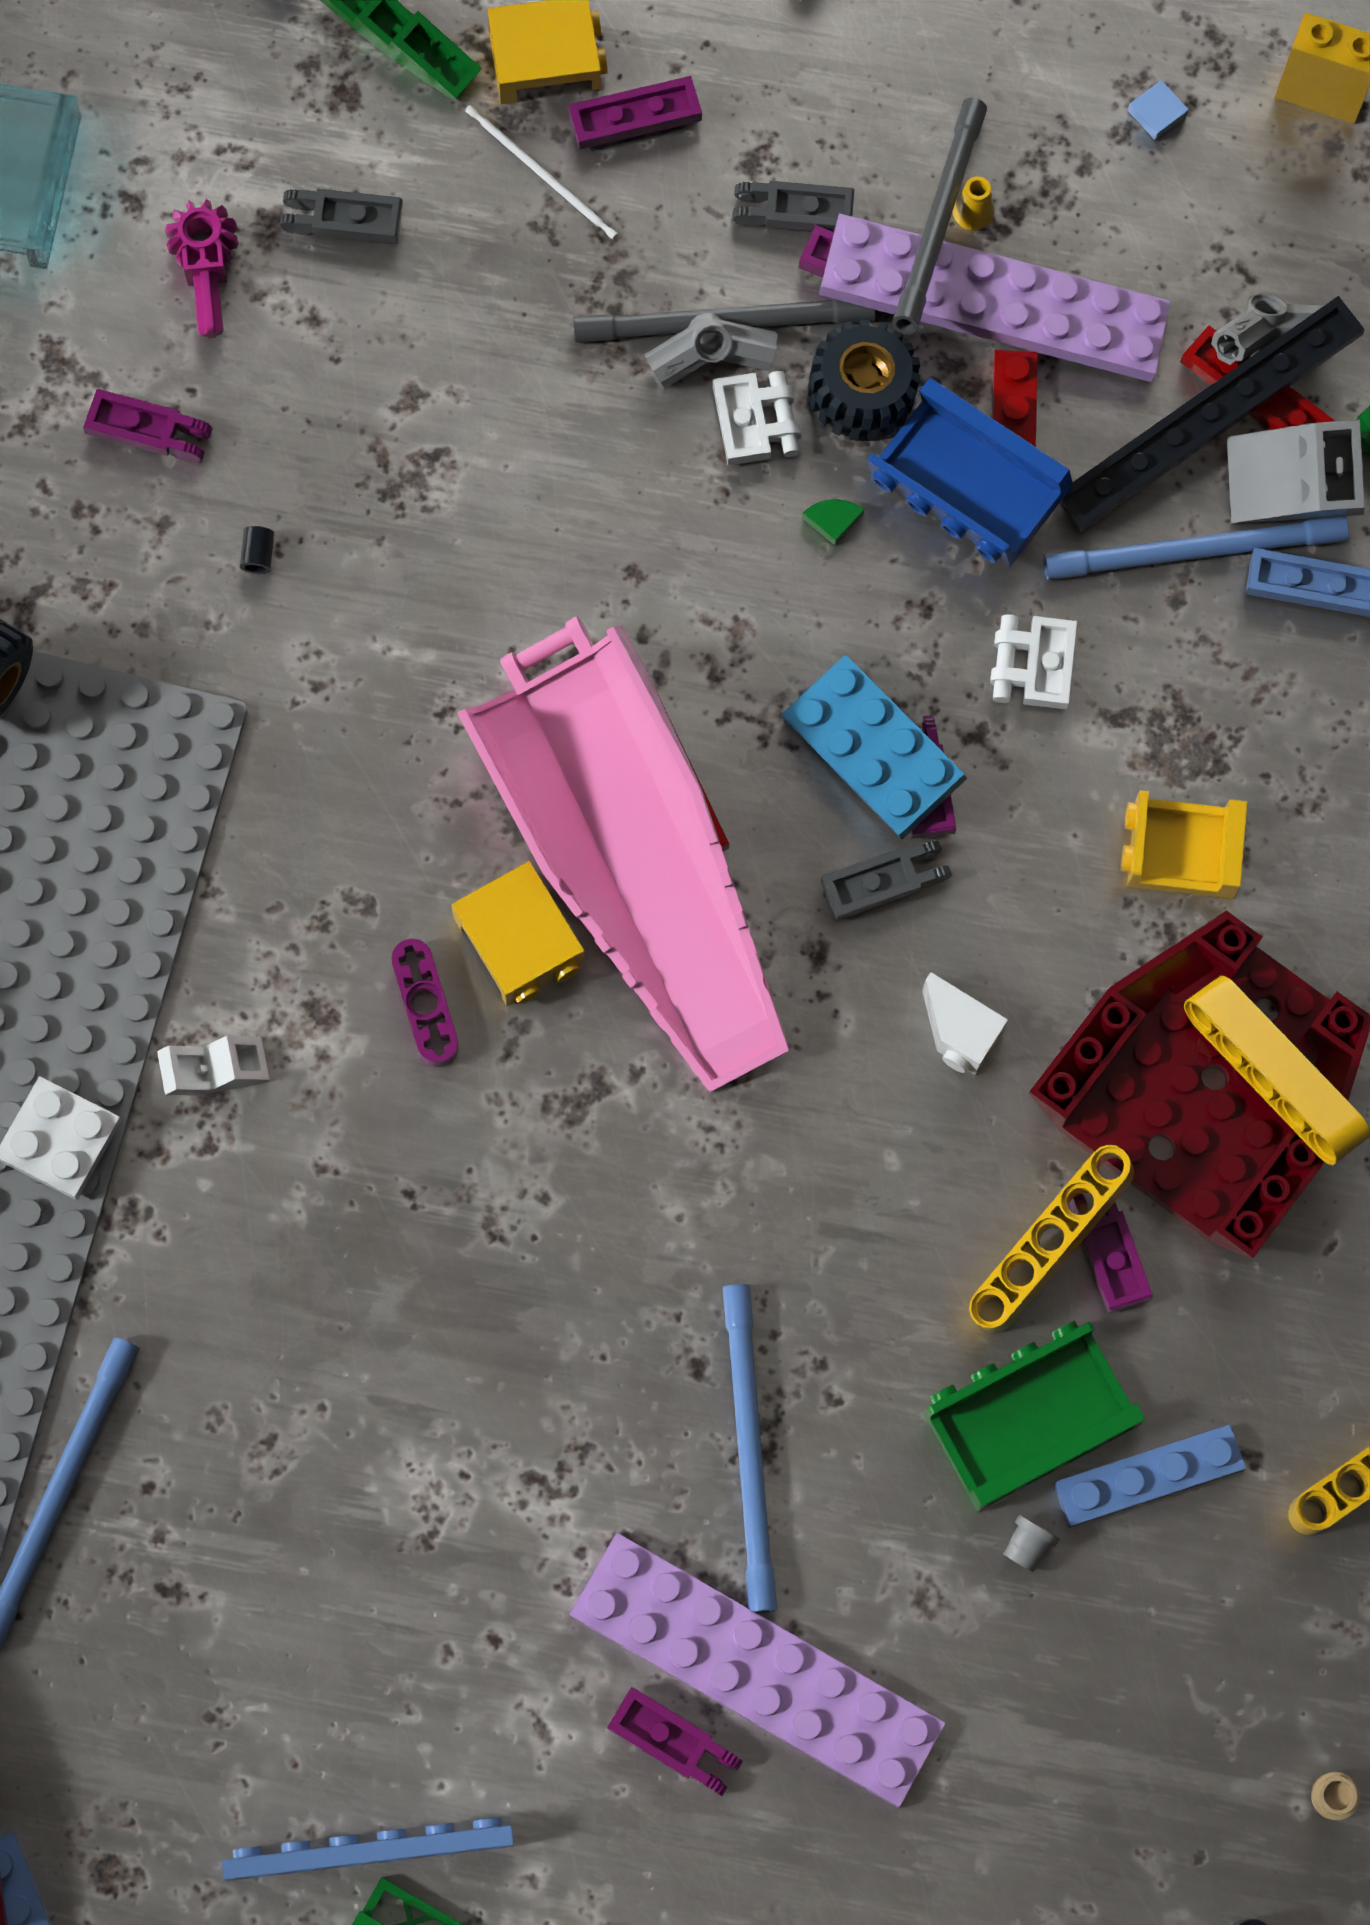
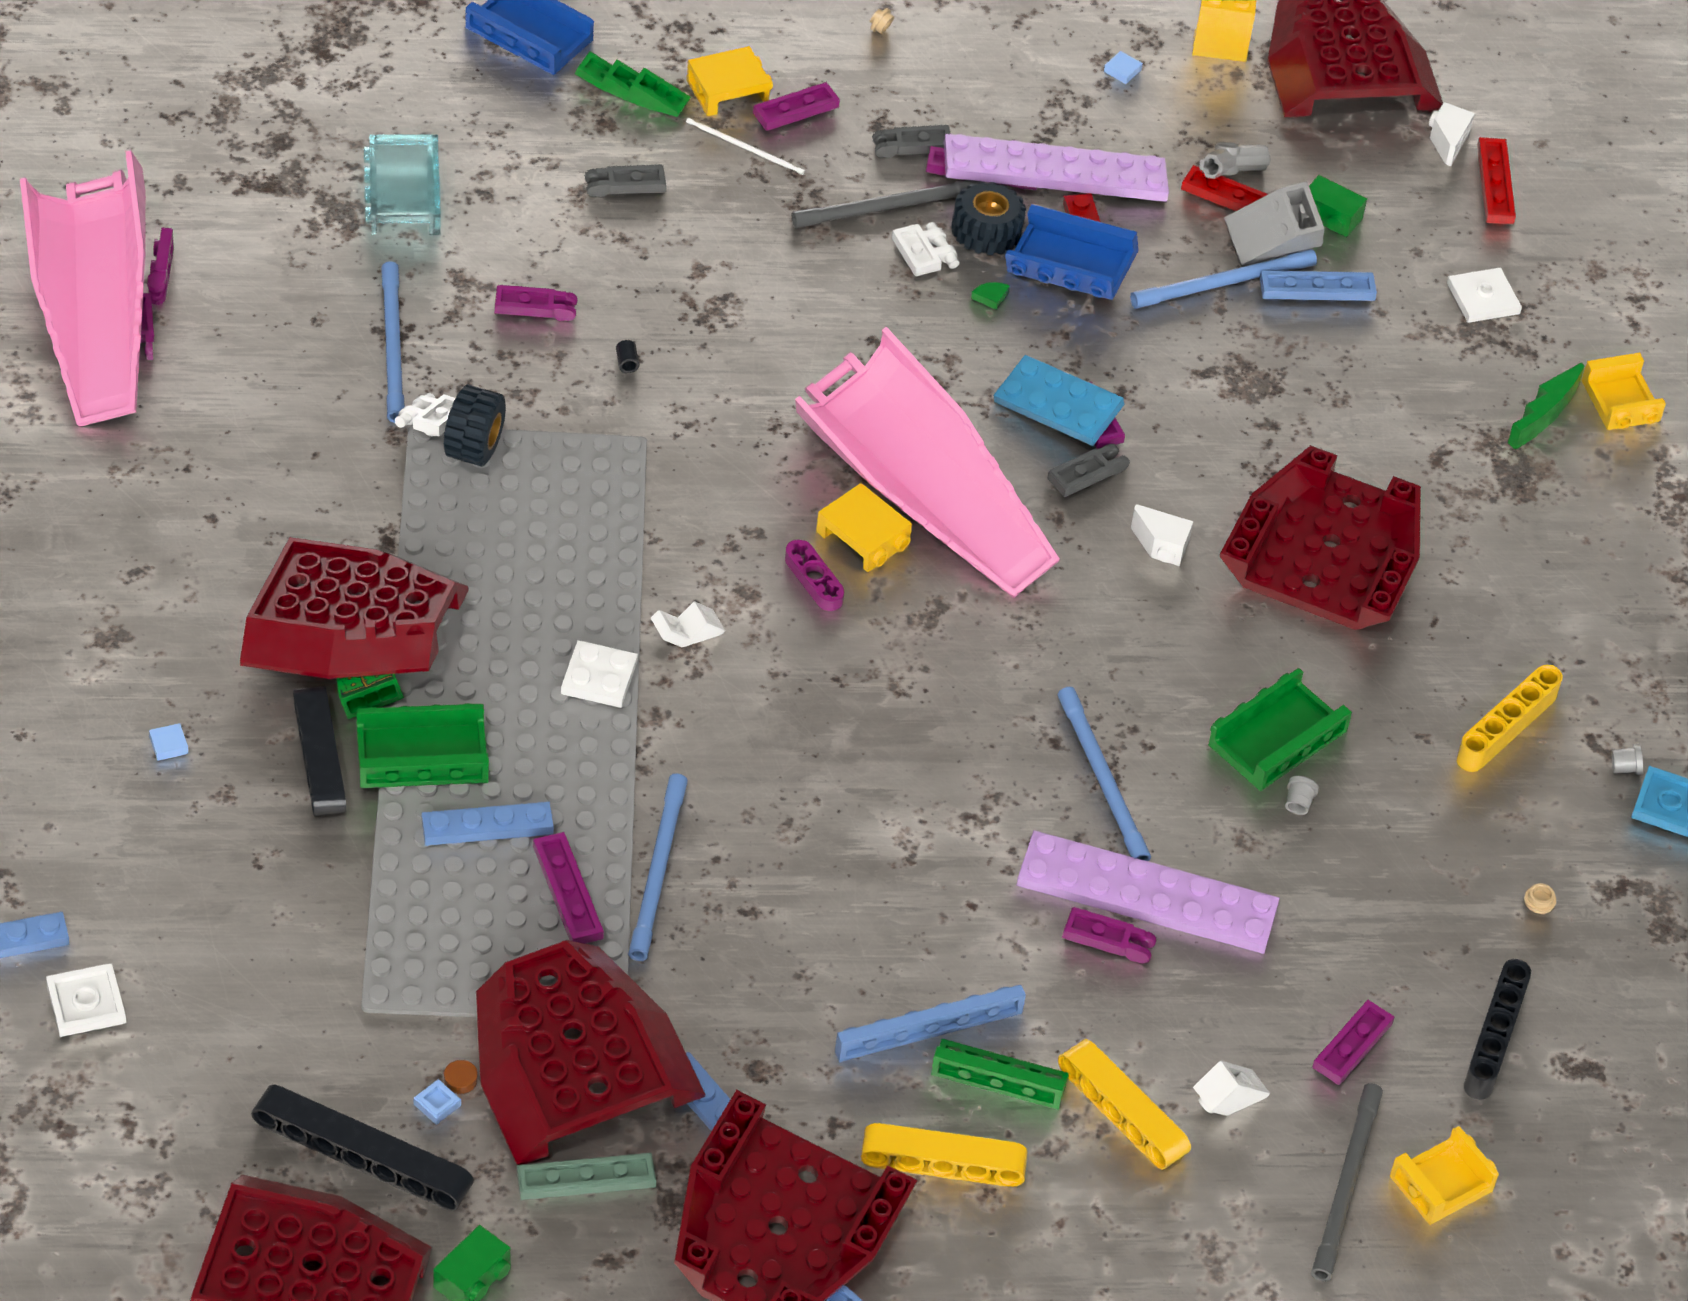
camera: 15 degrees left, 25 degrees down
dark pink gear [165,198,239,338] -> none
light grey piece [644,313,778,389] -> none
dark grey piece [892,98,987,334] -> none
yellow cone [952,176,995,231] -> none
yellow beam [969,1145,1134,1333] -> none
white plate [990,614,1077,710] -> none
medium blue plate [1053,1424,1246,1528] -> none
black plate [1059,296,1365,532] -> none
magenta hinge [1070,1193,1153,1314] -> none
yellow panel [1121,790,1247,899] -> none
yellow beam [1184,976,1370,1165] -> none

